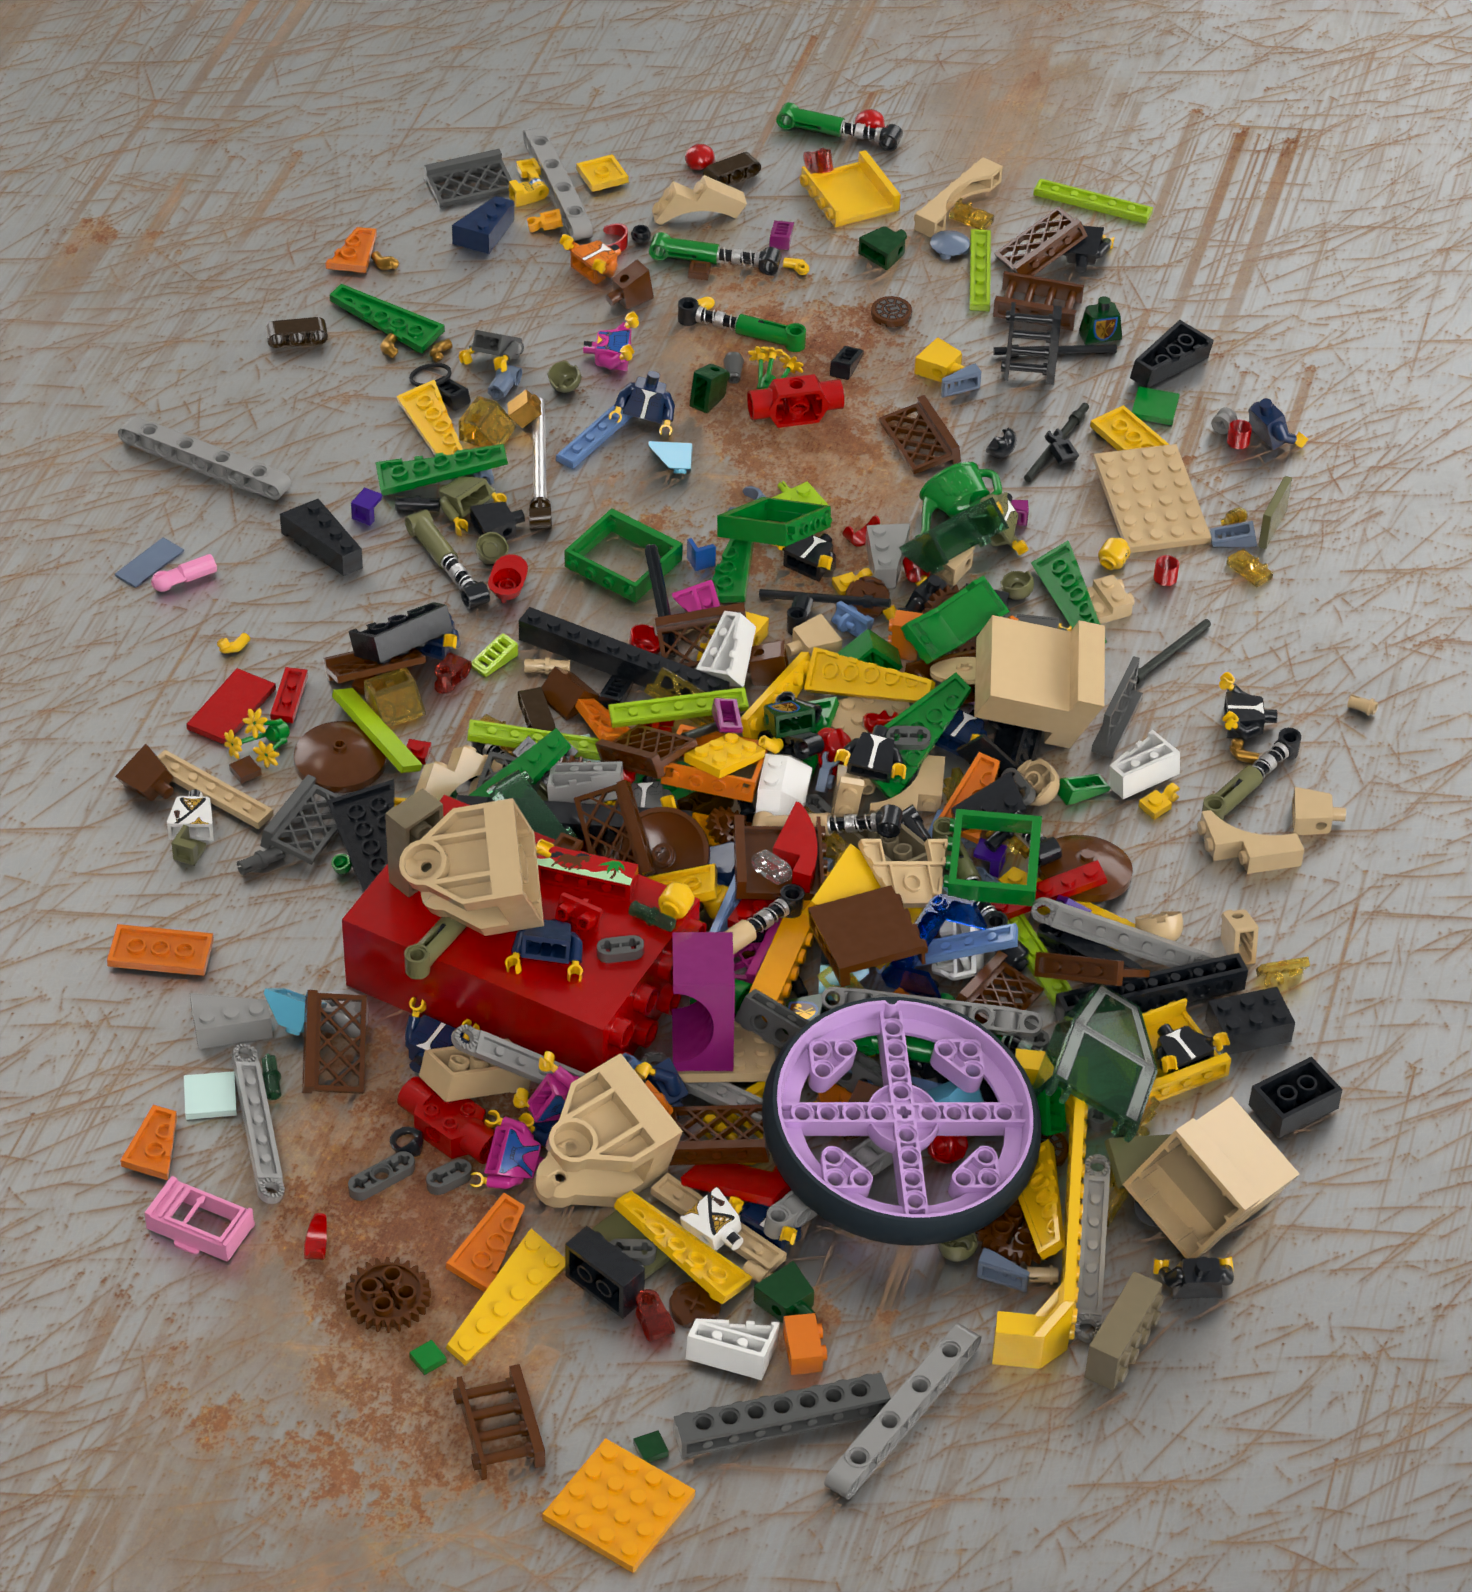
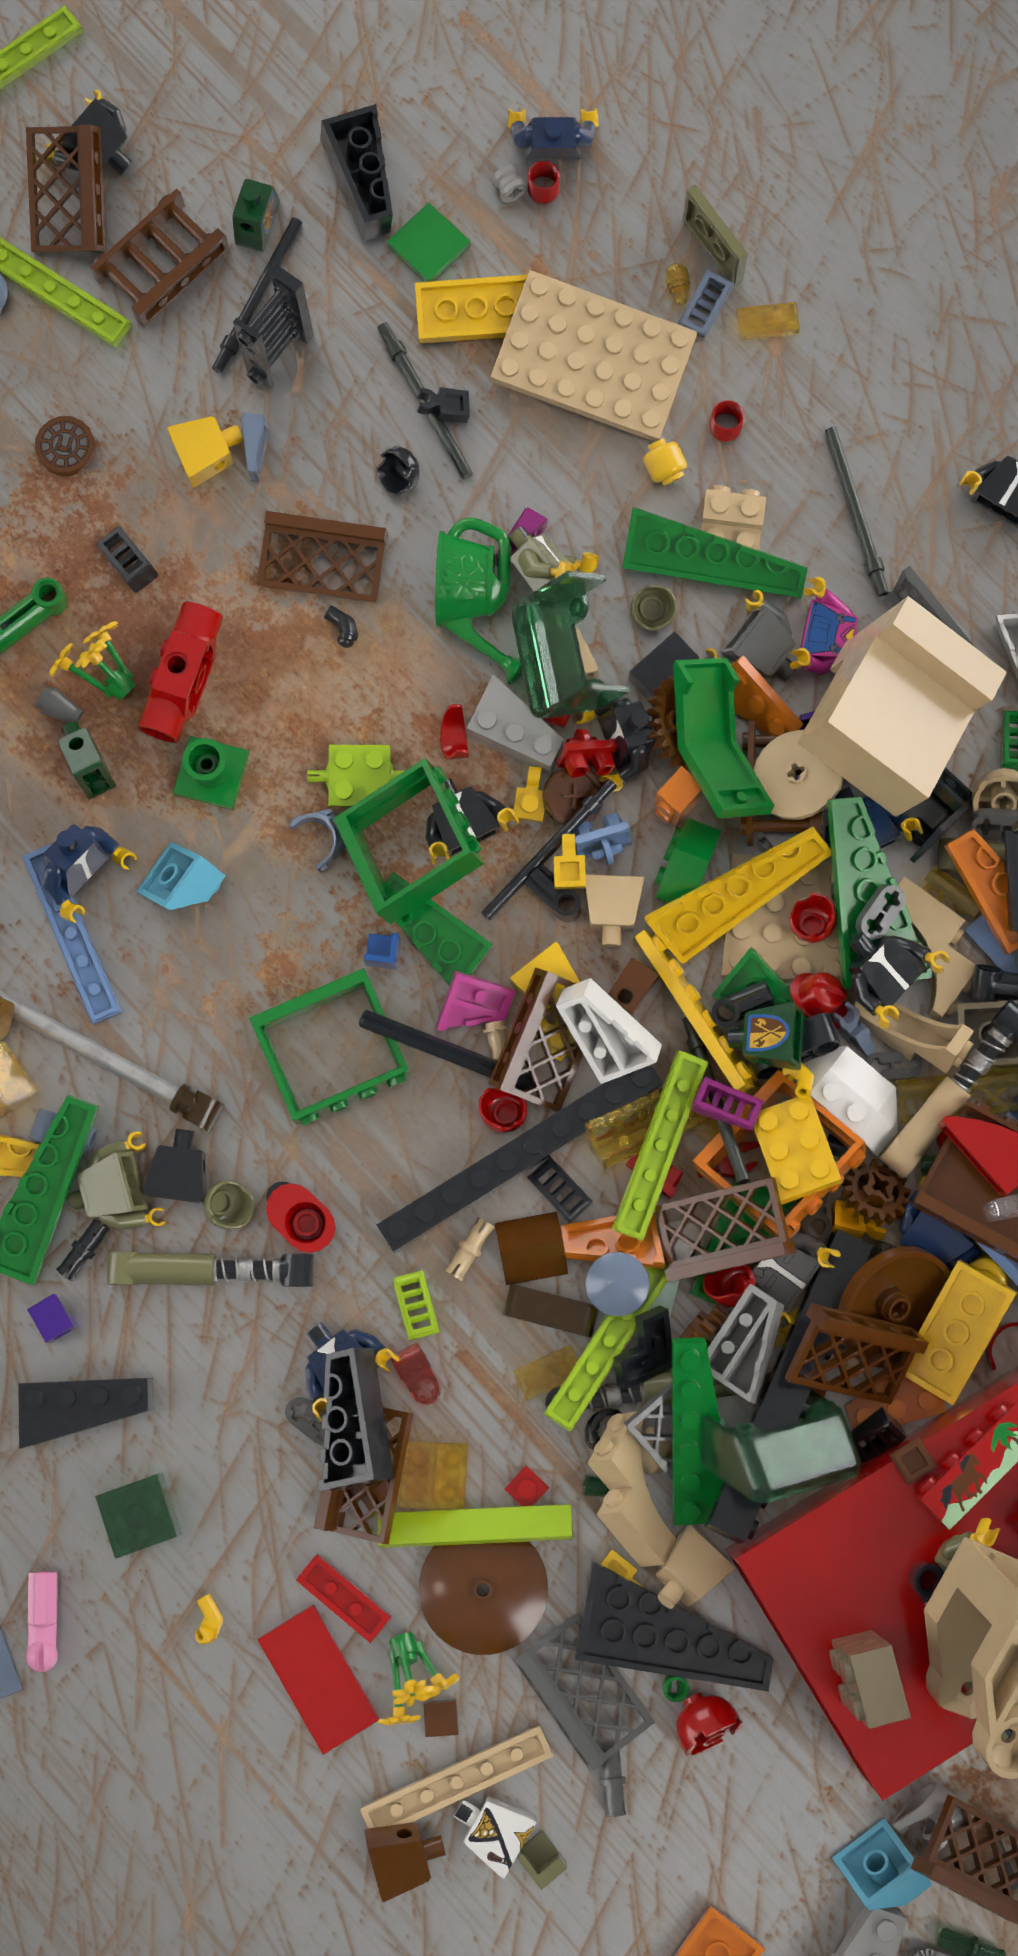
camera: 55 degrees left, 35 degrees up
none -> clear green brick [95,1472,182,1559]
none -> green plant [173,735,250,811]
none -> black arm [324,605,358,648]
none -> yellow plate [553,834,586,889]
none -> red hips [555,728,618,778]
none -> sand blue dish [586,1252,649,1316]
none -> red cylinder [676,1693,743,1756]

